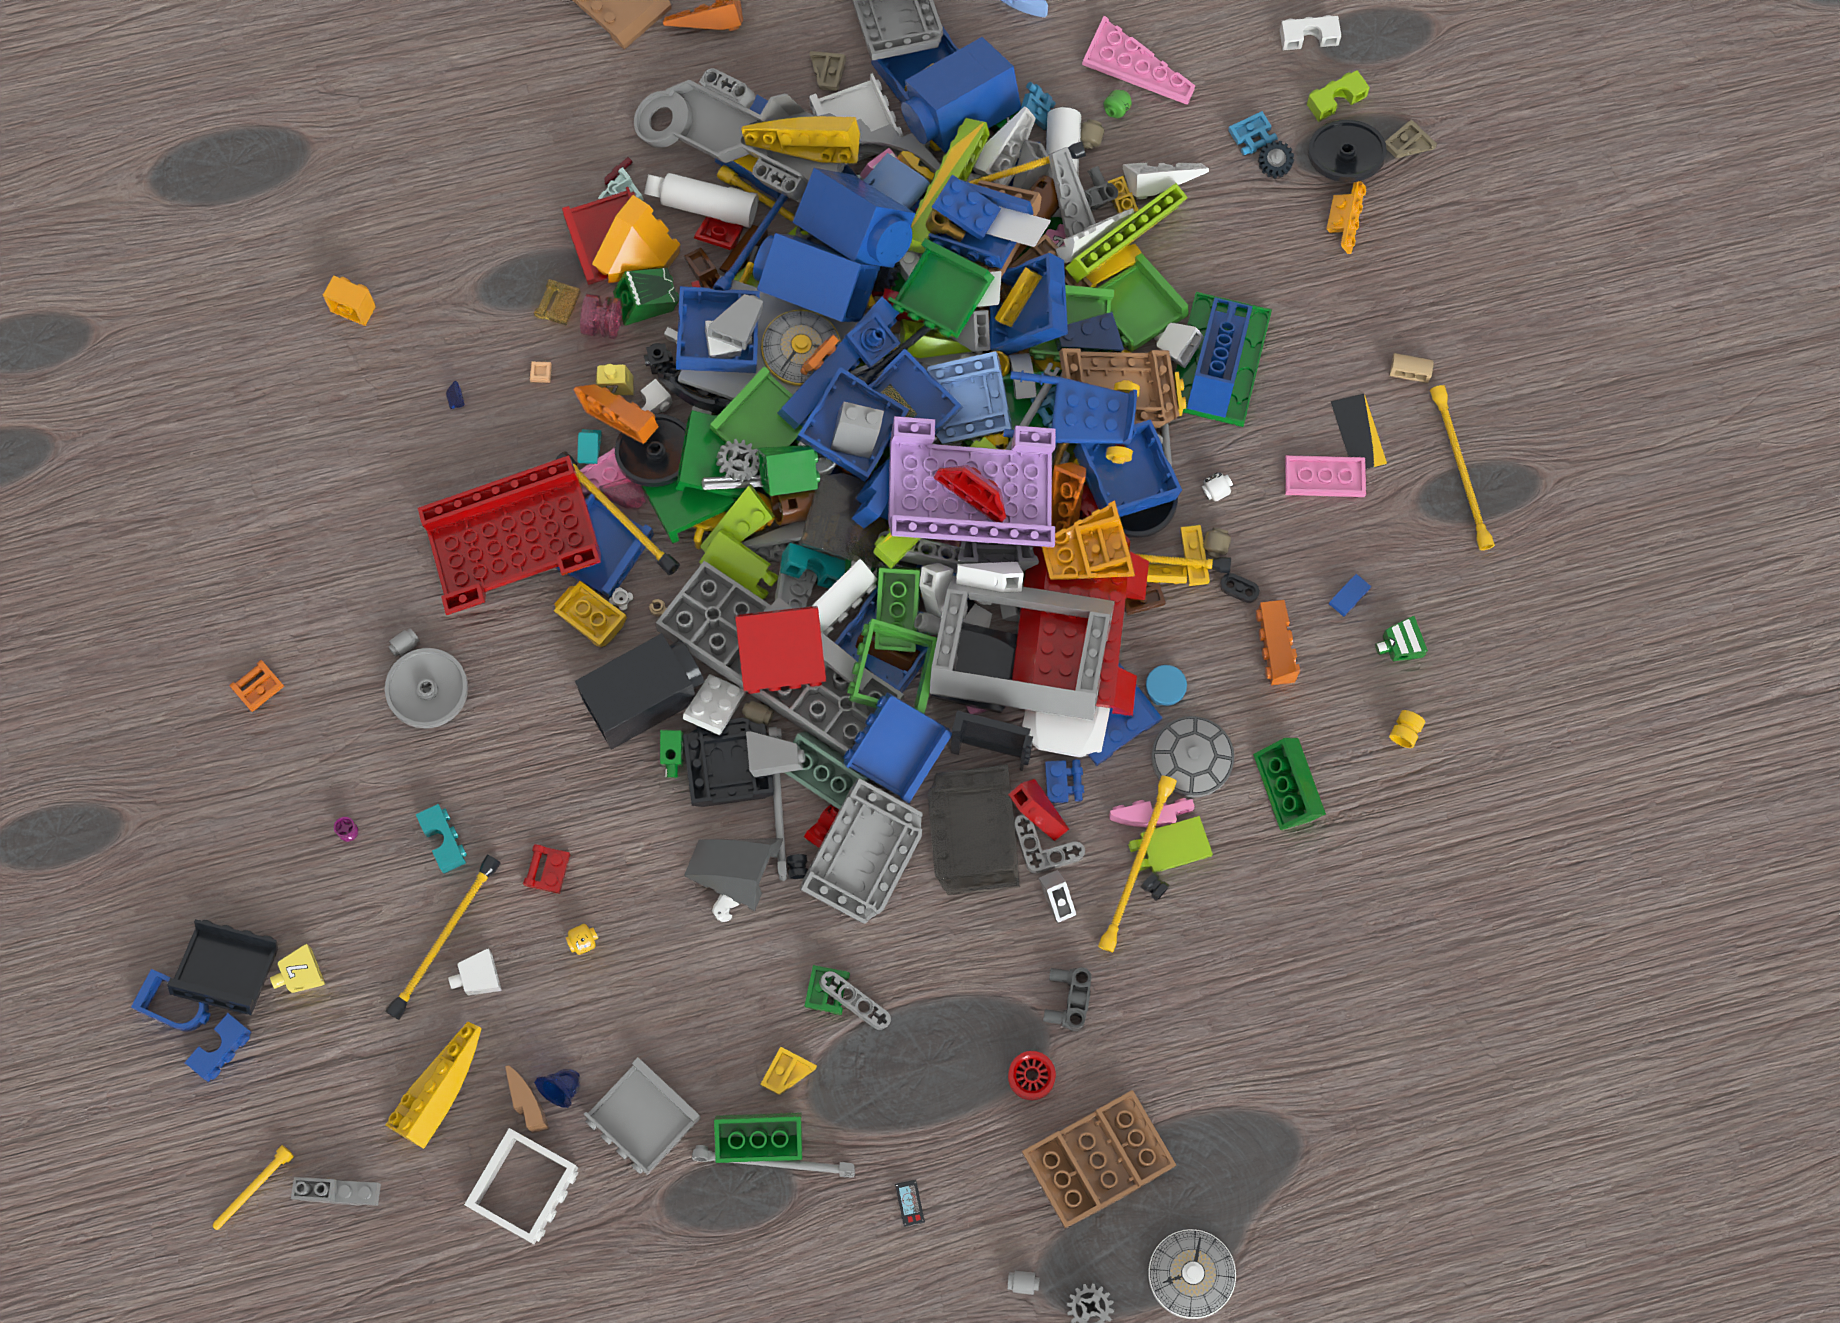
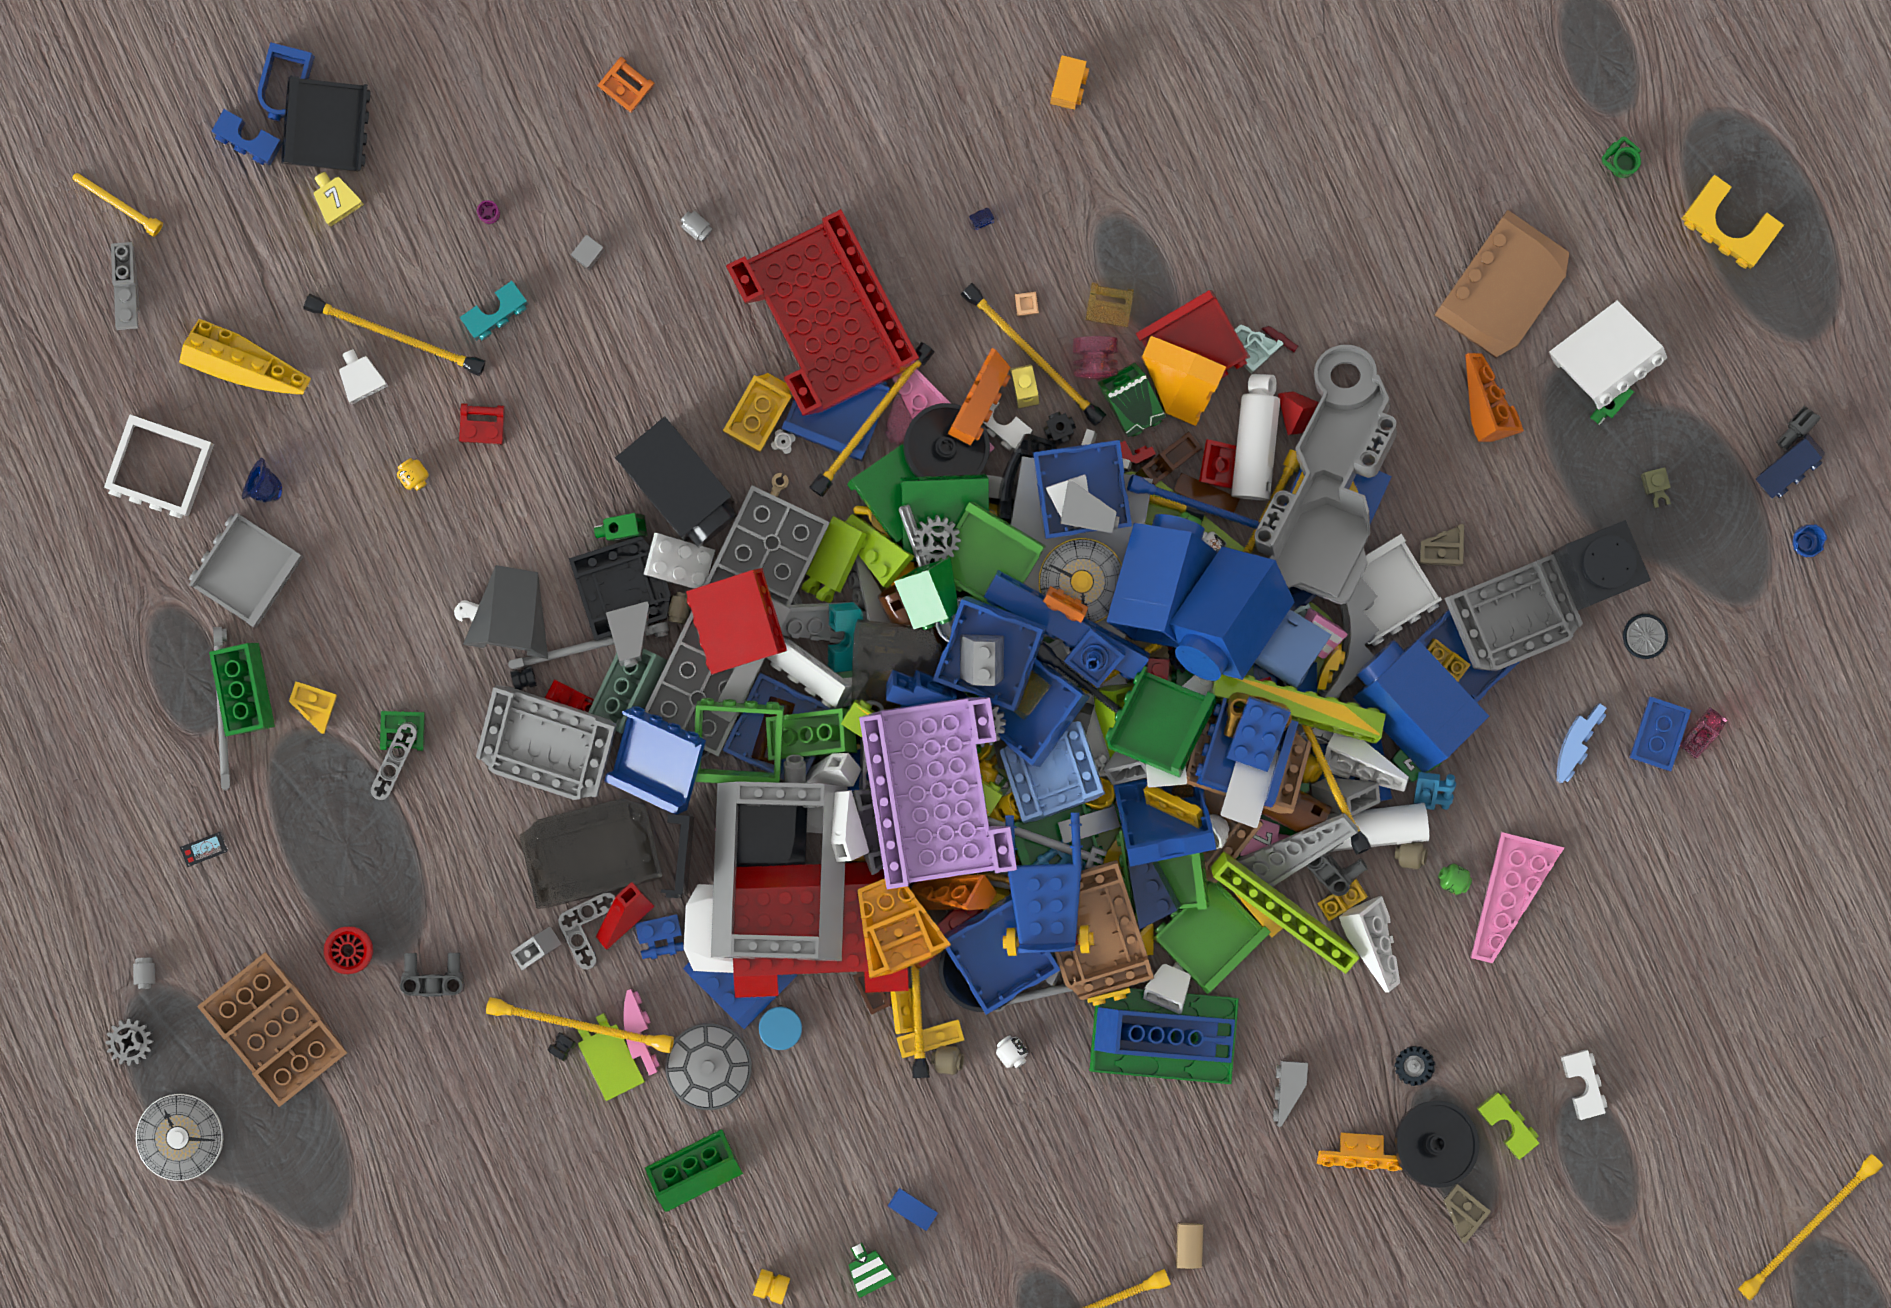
camera: 80 degrees right, 15 degrees up
light grey dish [385,648,468,728] -> none
medium nougat slope [505,1066,549,1133] -> none
teal slope [577,429,602,464] -> none
yellow wedge [741,116,860,163] -> none
red wedge [933,465,1006,523] -> none
white wedge [1056,208,1134,263] -> none
black plate [1220,573,1260,603] -> none
dark azure plate [1228,111,1278,156] -> none
orange wedge [1256,600,1300,685] -> none
bright pink tile [1285,455,1366,497] -> none
black sticker [1331,394,1387,469] -> none
none -> light grey panel [571,235,605,270]
none -> yellow hose [960,283,1107,426]
none -> light grey slope [1273,1061,1308,1127]
none -> red slope [1278,391,1319,435]

